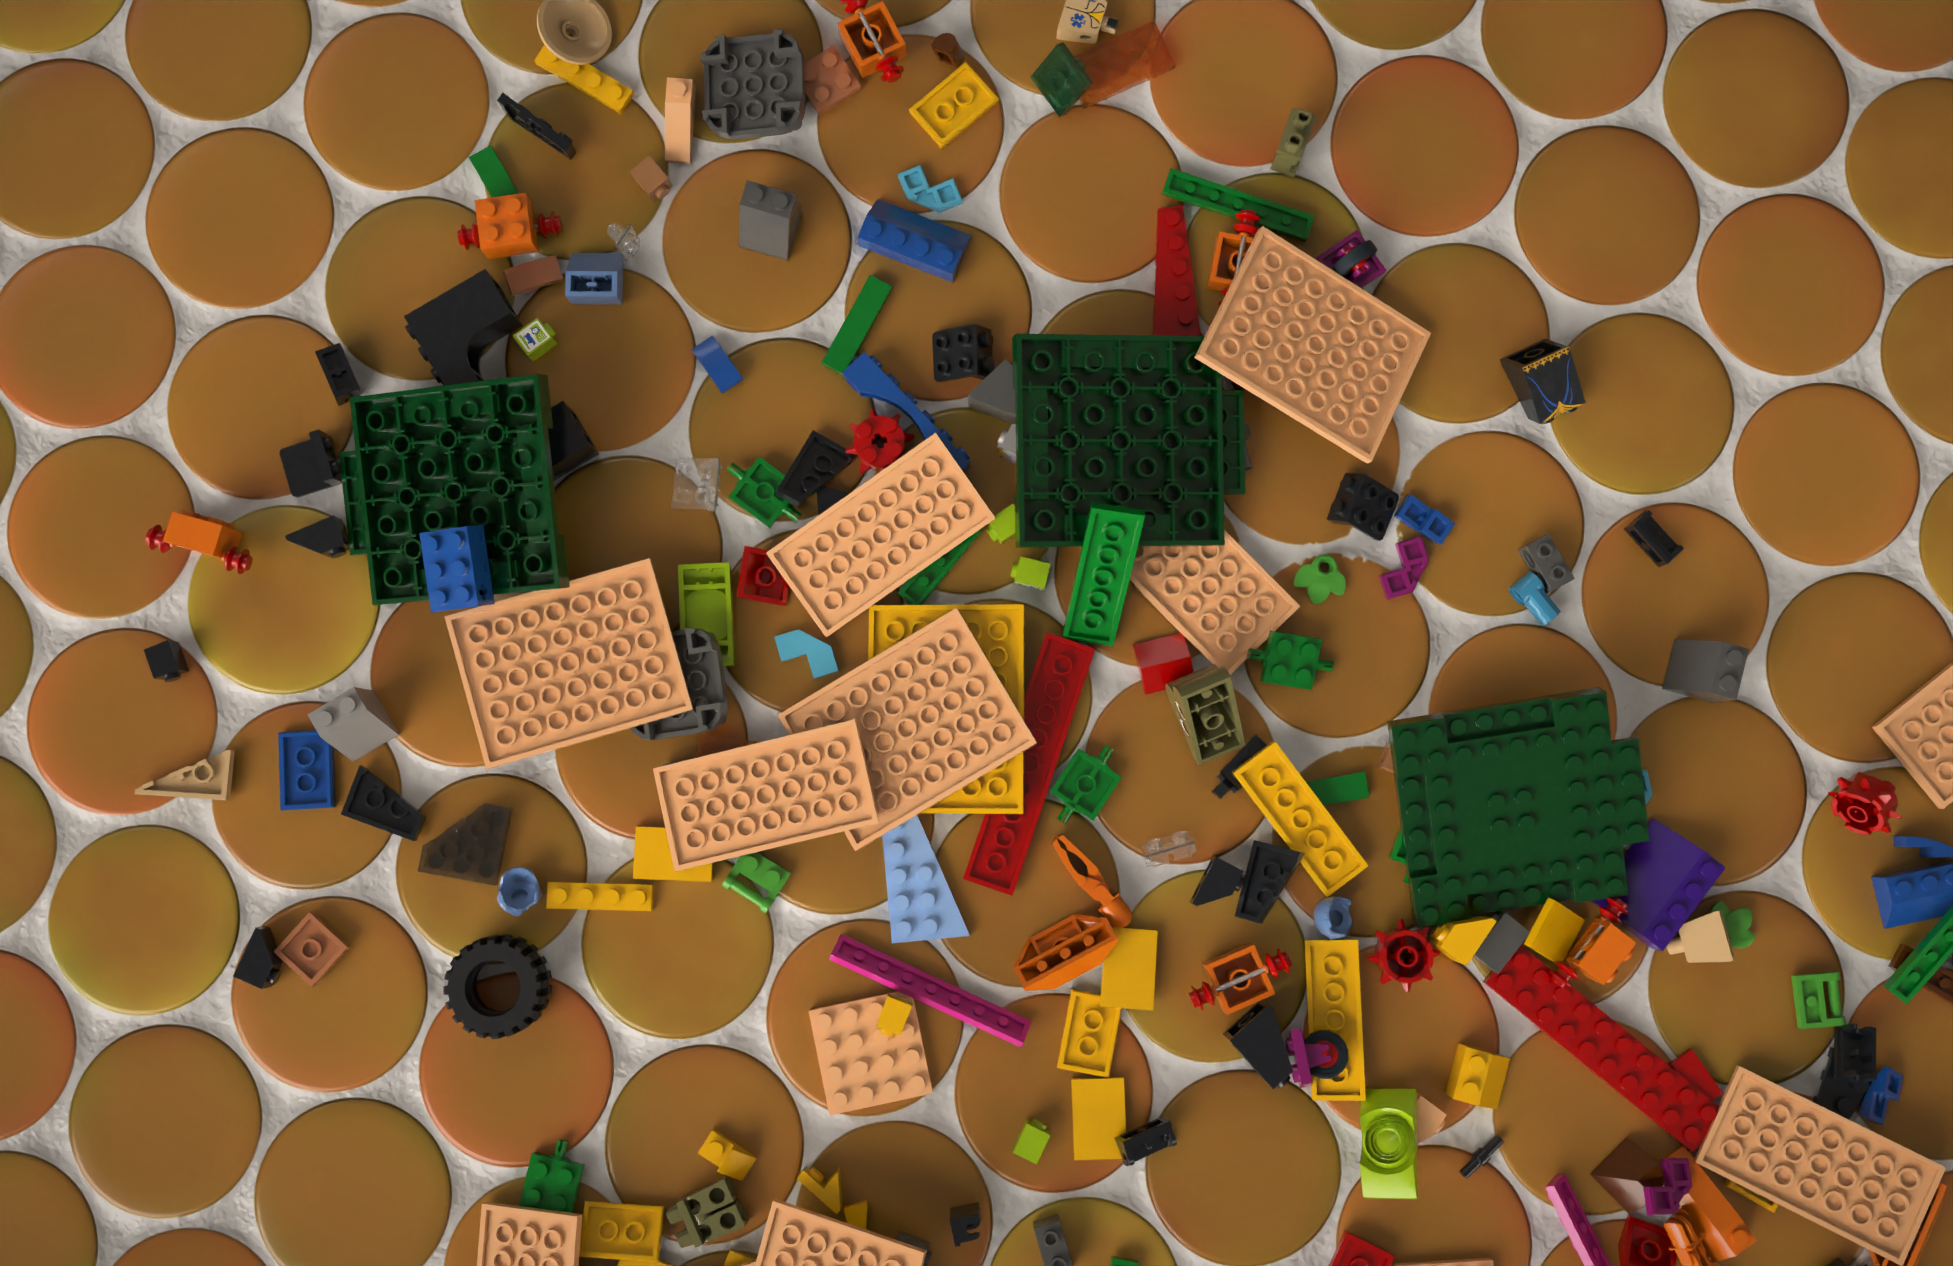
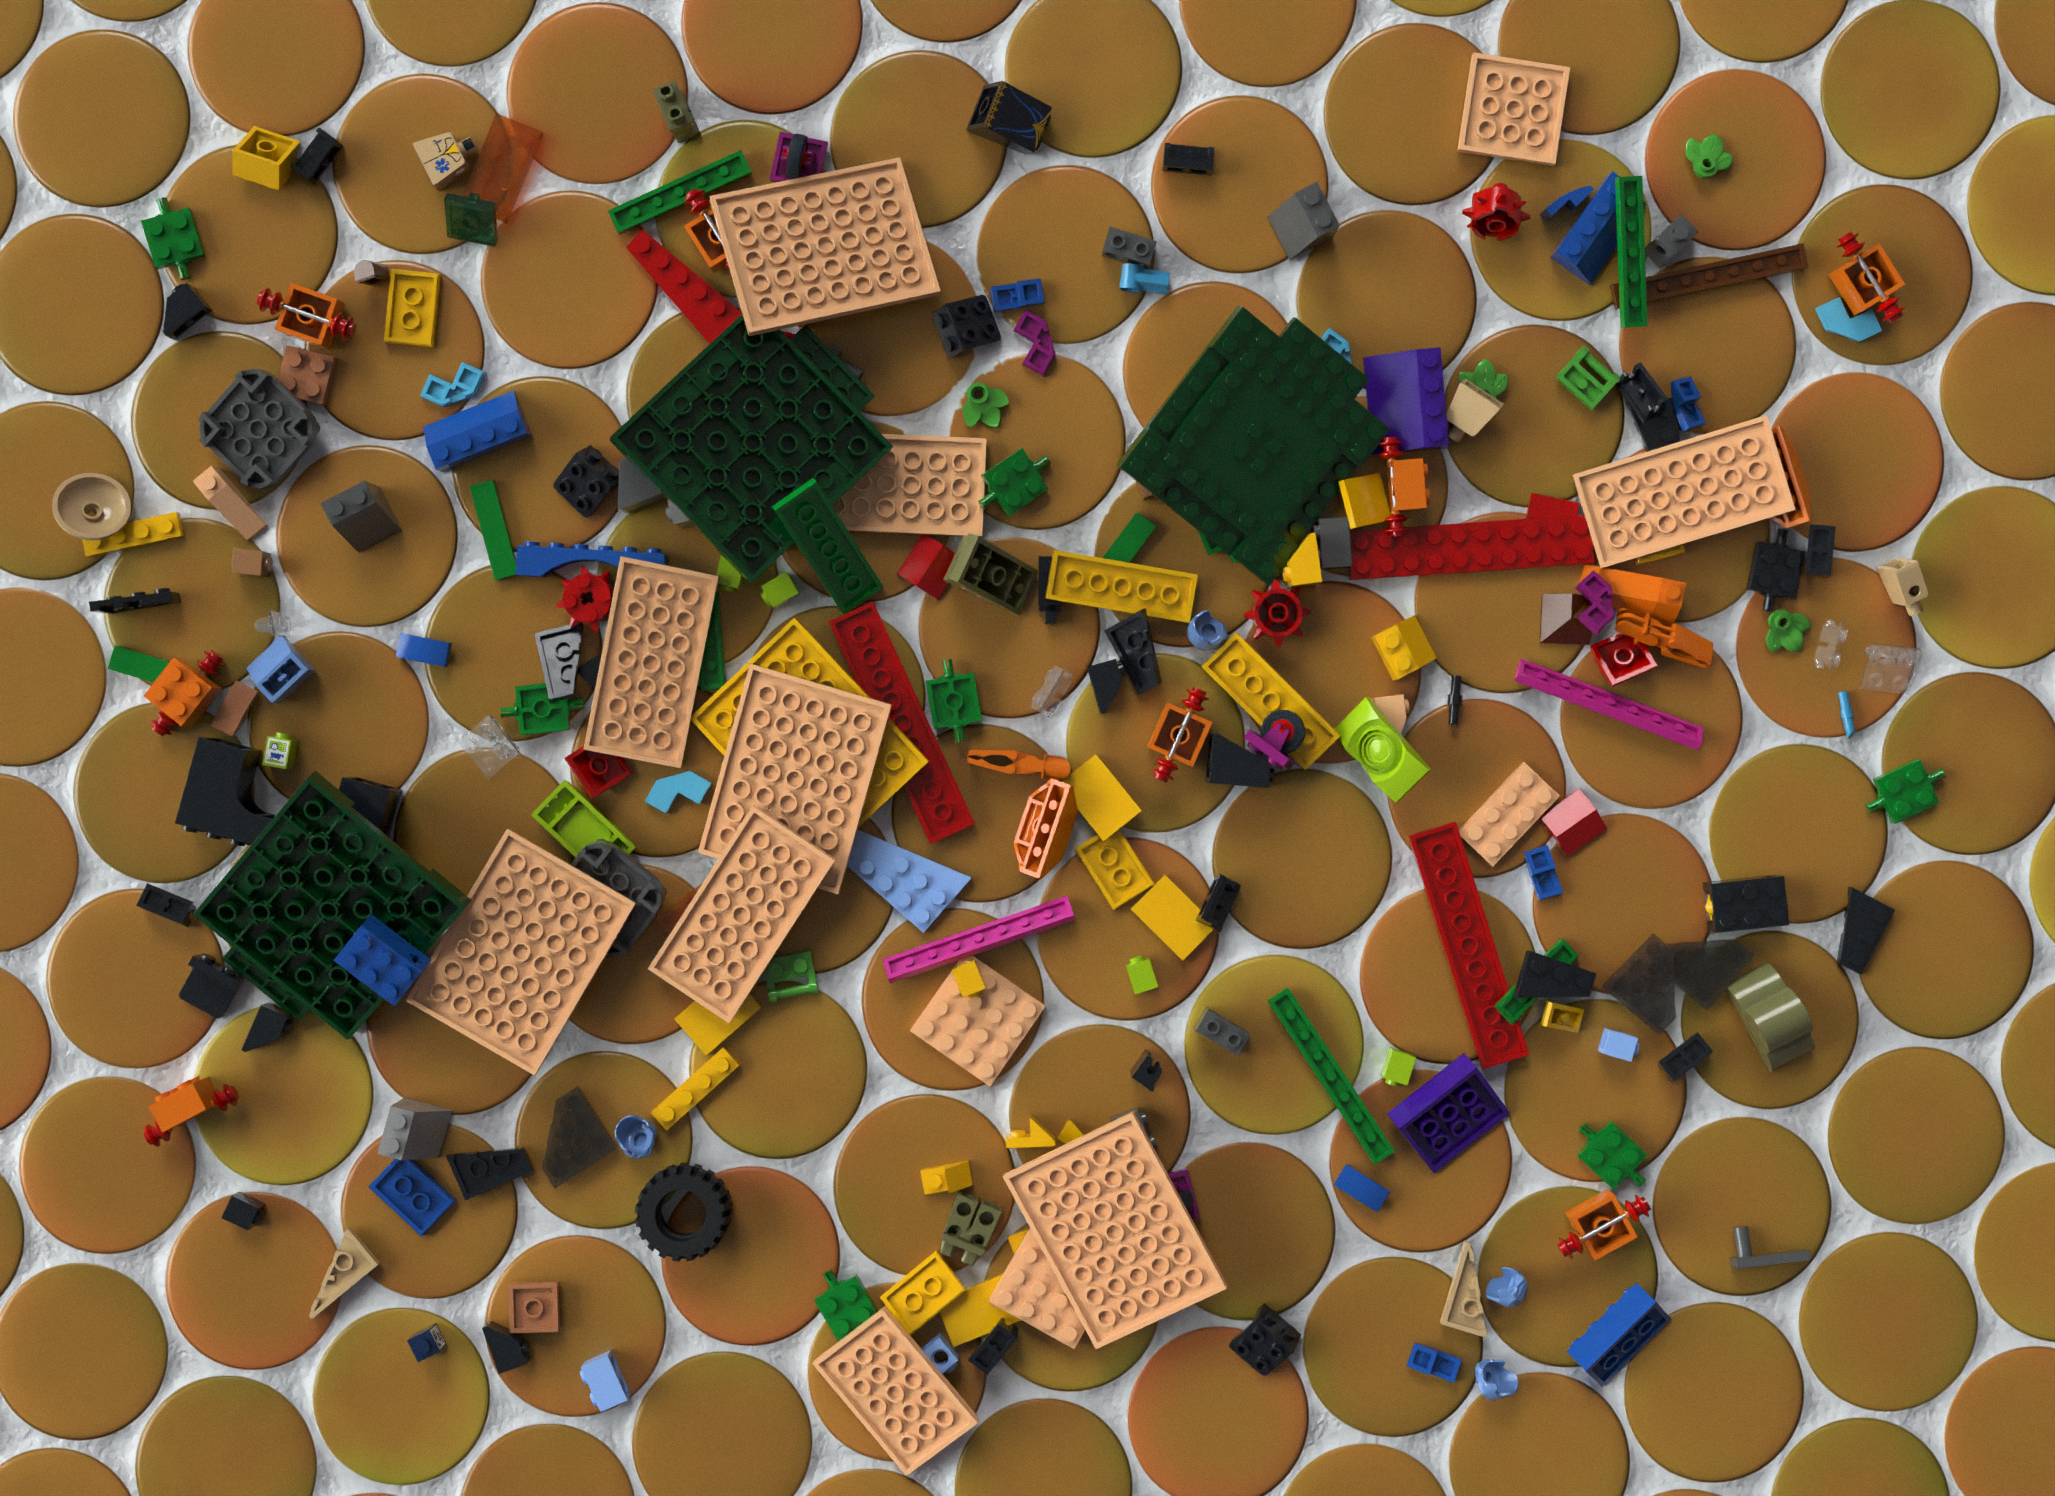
camera: 40 degrees left, 5 degrees up
none -> dark blue brick [407,1323,447,1362]
none -> light blue brick [580,1350,631,1412]

